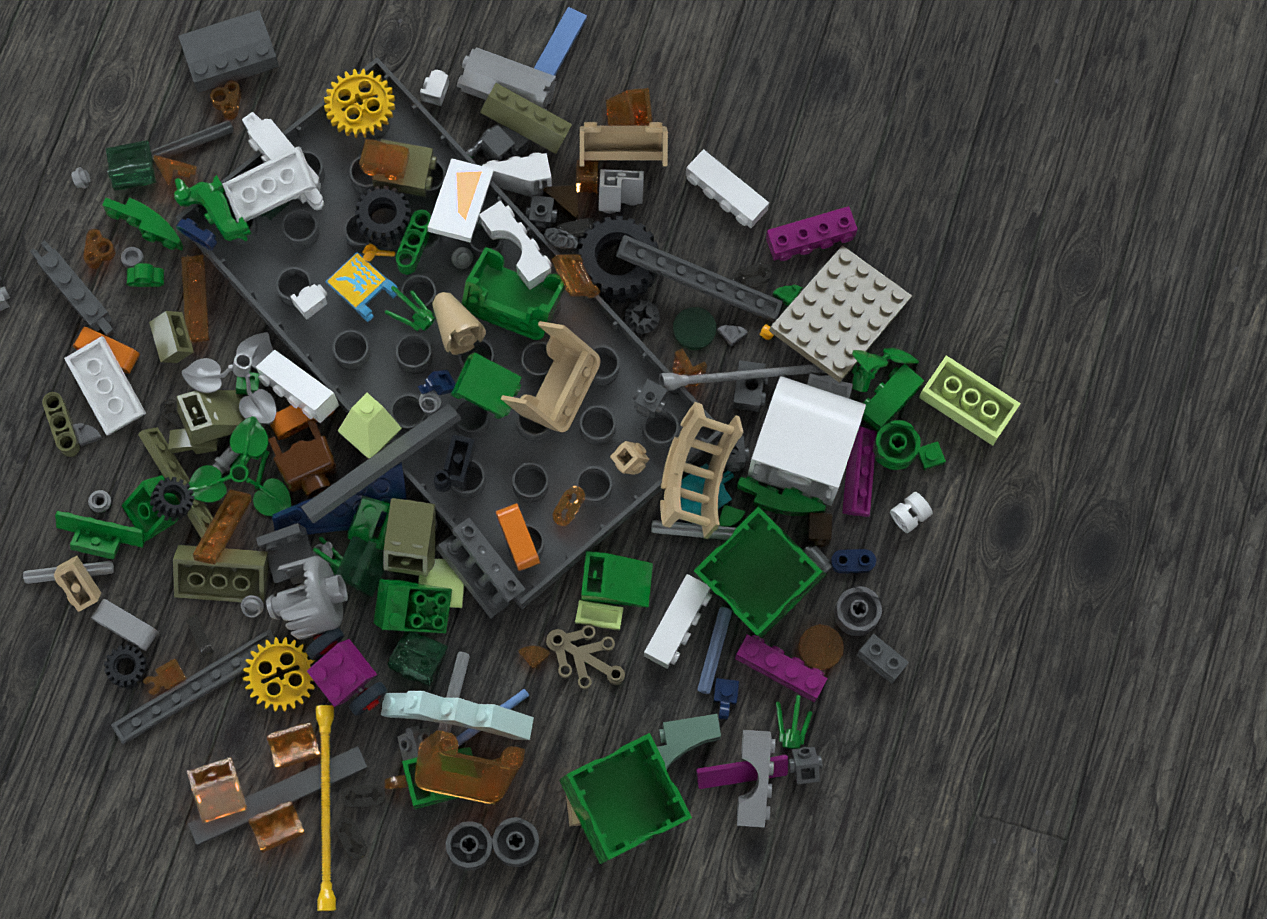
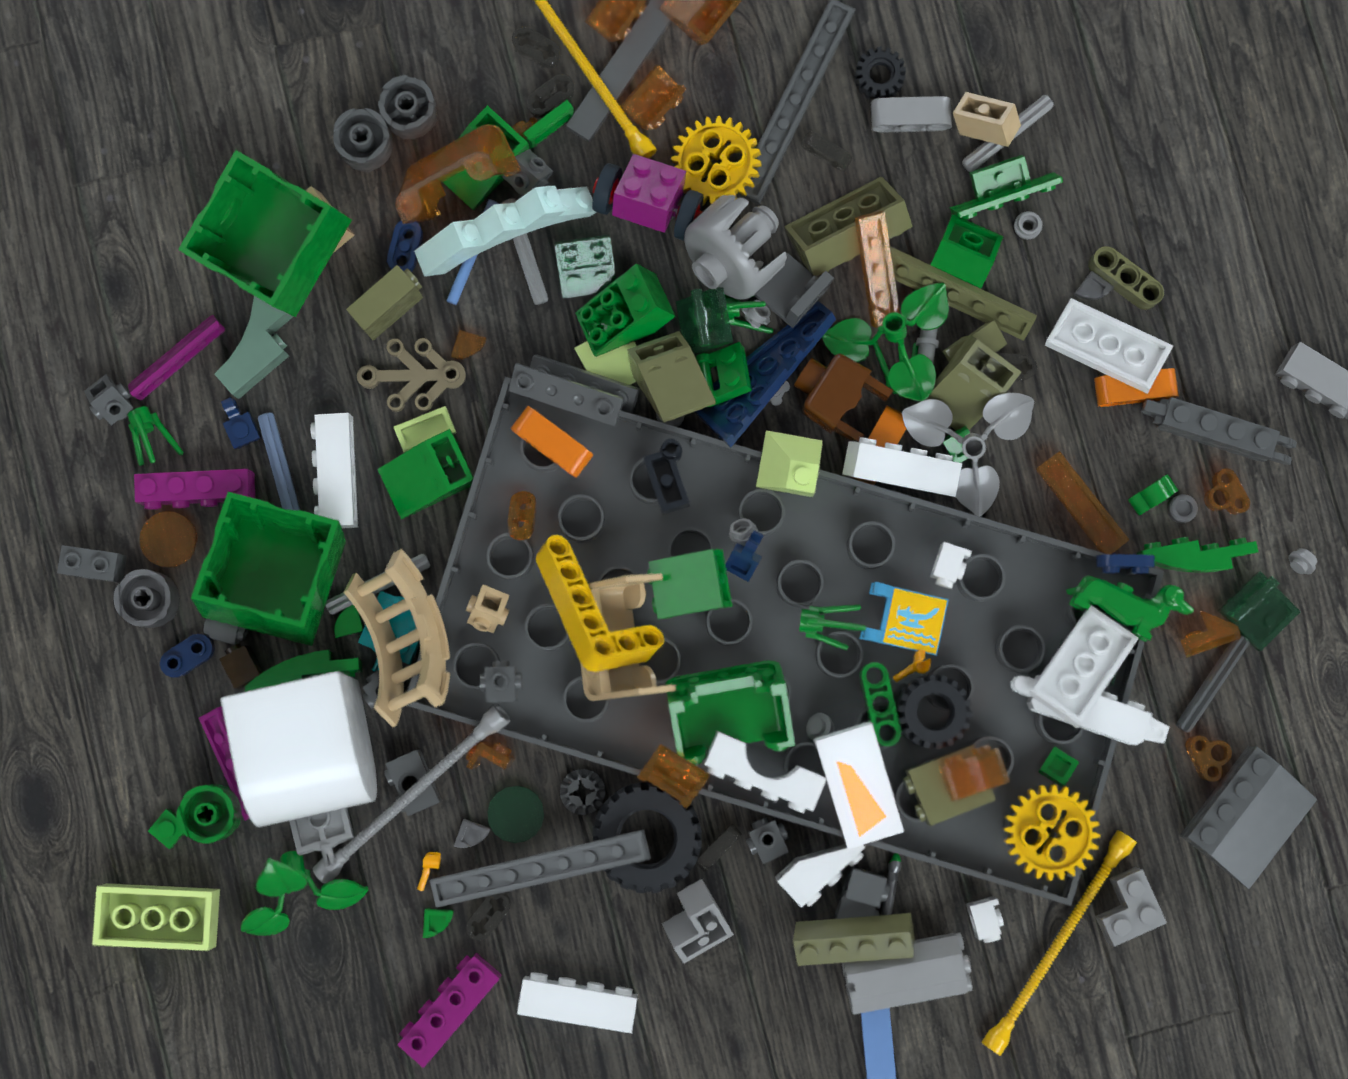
camera: 155 degrees right, 10 degrees up
clear orange plate [143,659,187,695] -> none
olive brick [149,311,194,363] -> none
black tyre [150,477,194,521] -> none
light grey plate [241,595,264,617] -> none
dark grey tile [302,403,461,523] -> none
tan cone [432,292,486,355] -> none
dark brown slope [543,185,578,224] -> none
dark grey gear [544,228,578,250] -> none
clear orange slope [576,160,598,193] -> none
tan windscreen [580,122,668,166] -> none
clear orange slope [606,88,652,126] -> none
light grey arch [736,730,775,827] -> none
plate [769,245,912,383] -> none
green brick [862,364,924,432] -> none
white wheel [890,492,933,533] -> none
none -> olive brick [346,265,423,341]
none -> dark blue plate [387,219,423,272]
none -> green tile [523,100,574,148]
none -> yellow beam [536,535,664,672]
none -> yellow hose [981,830,1137,1056]
none -> green plate [1038,746,1079,788]
none -> light grey brick [1095,867,1167,947]

